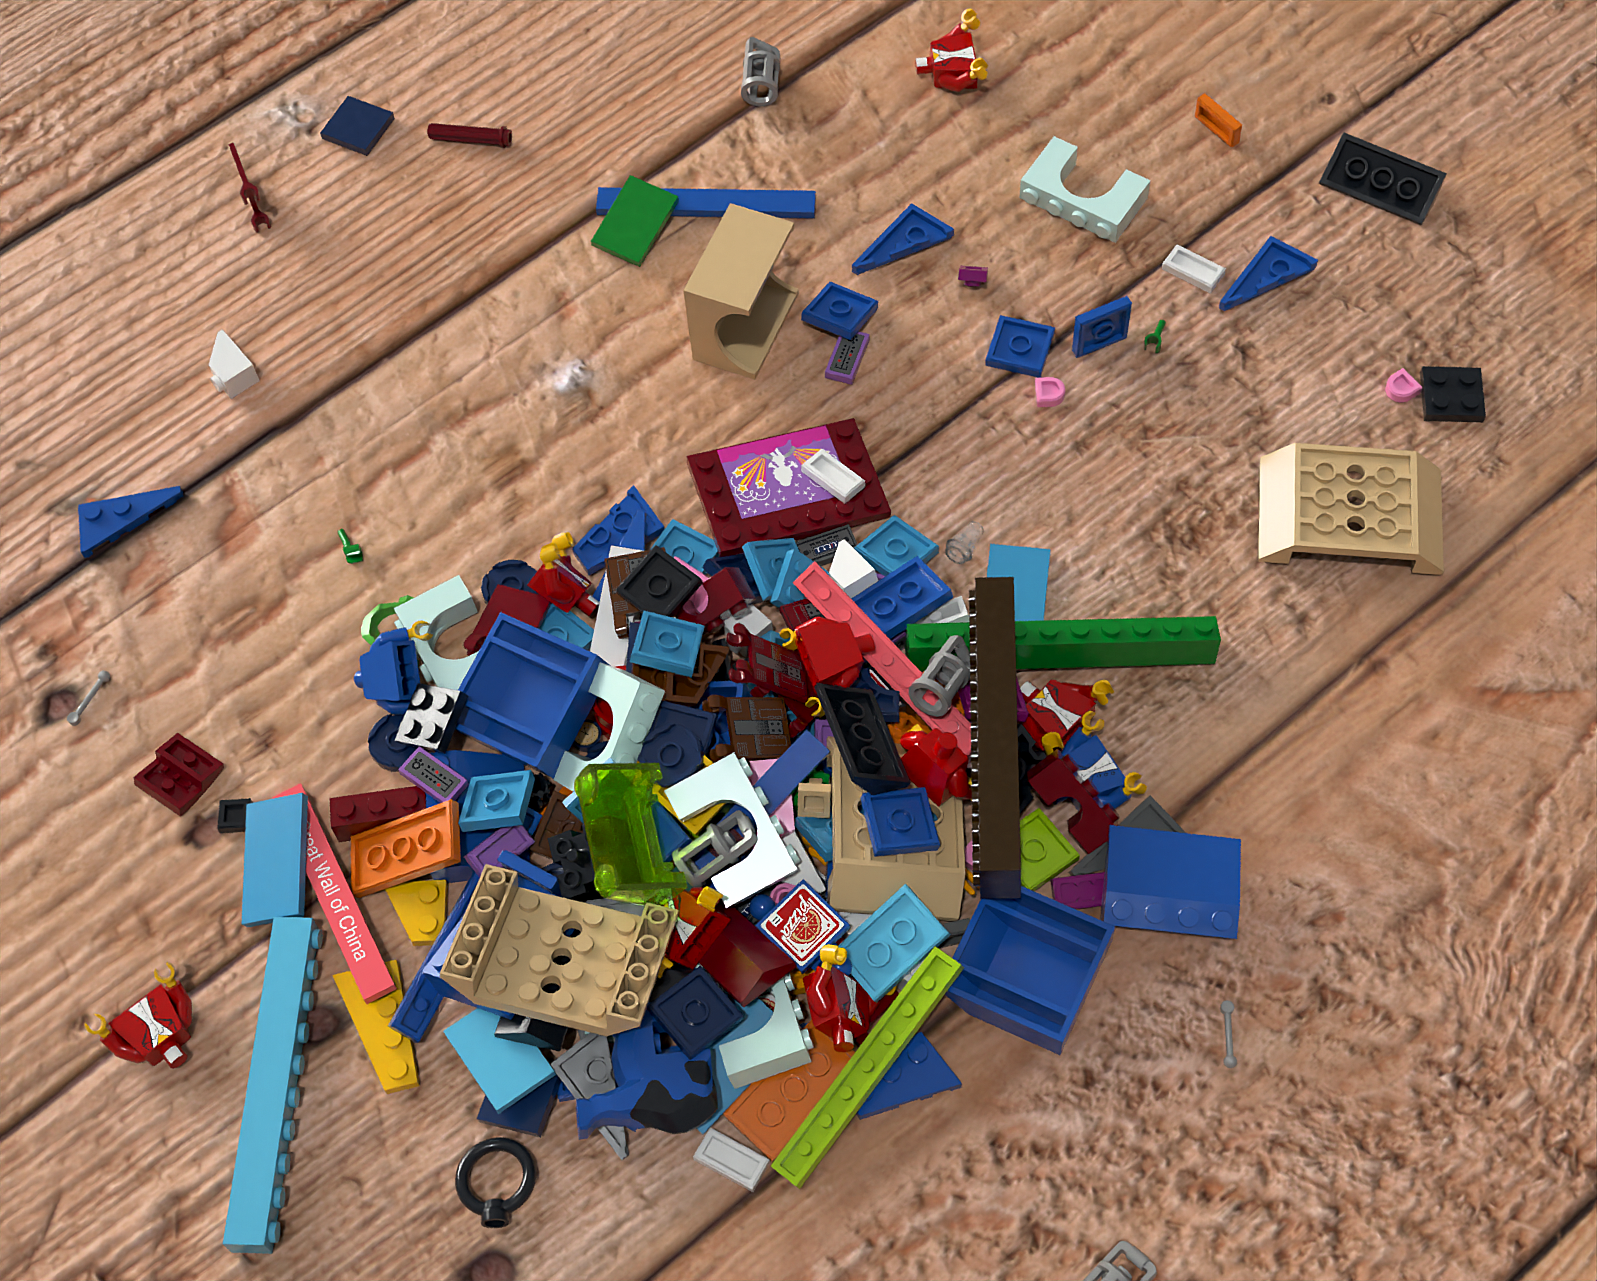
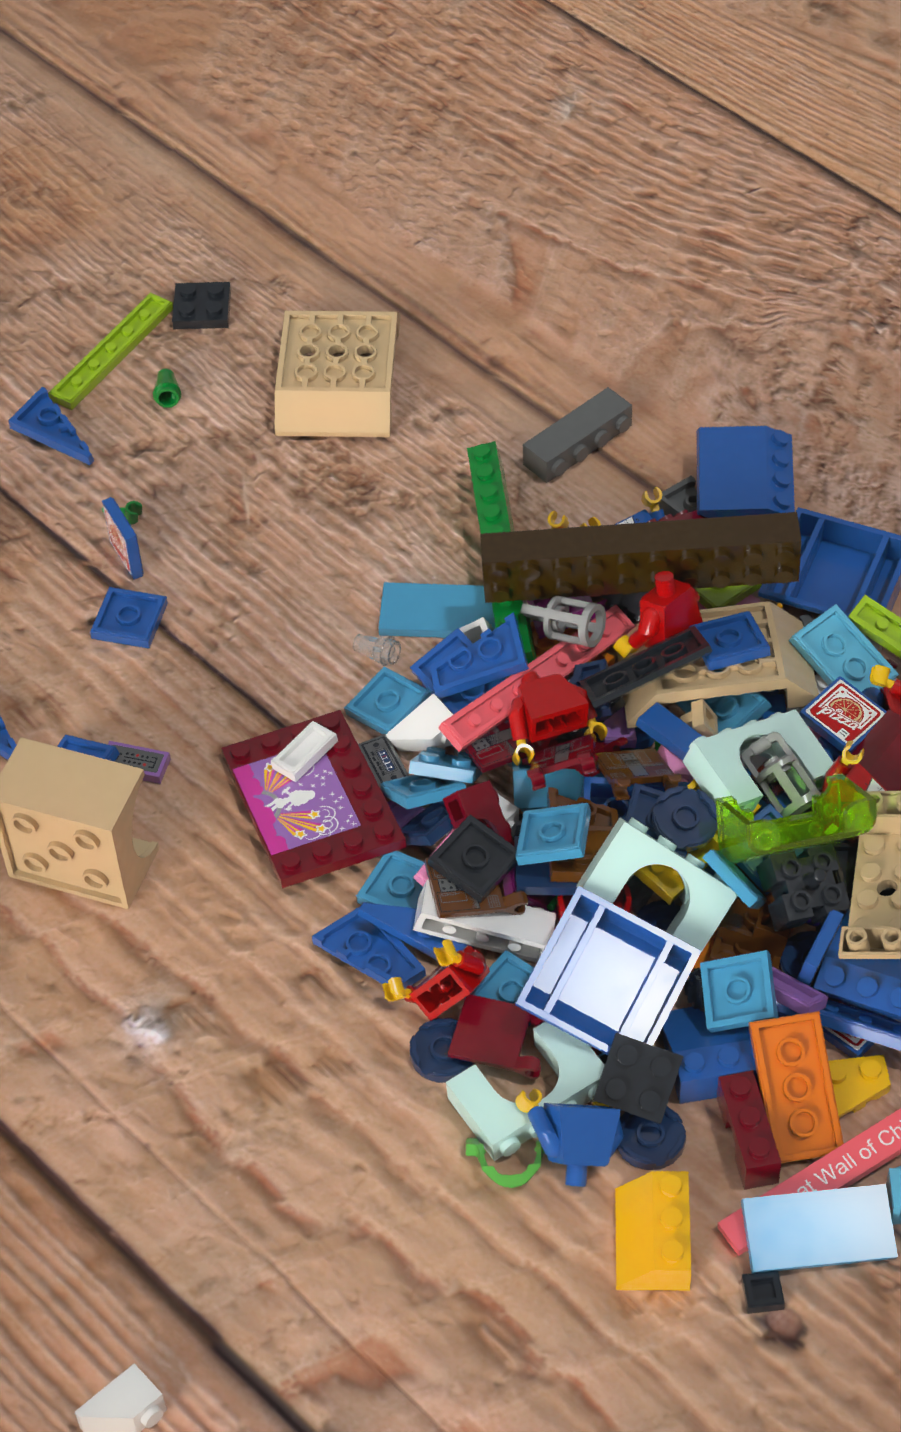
camera: 95 degrees left, 10 degrees down
dark red slope [133,733,224,817] -> none
green hand [338,529,363,563] -> none
tile [398,746,469,803] -> none
magenta plate [958,265,988,286] -> none
bright pink tile [1035,377,1065,407] -> none
white tile [1162,245,1226,294] -> none
light grey hinge [1220,1000,1237,1068] -> none
bright pink tile [1385,368,1423,402] -> none
none -> lime tile [48,292,173,410]
none -> green cone [153,369,182,408]
none -> blue wing [430,612,529,699]
none -> dark grey brick [523,387,632,483]
none -> yellow slope [615,1171,691,1291]

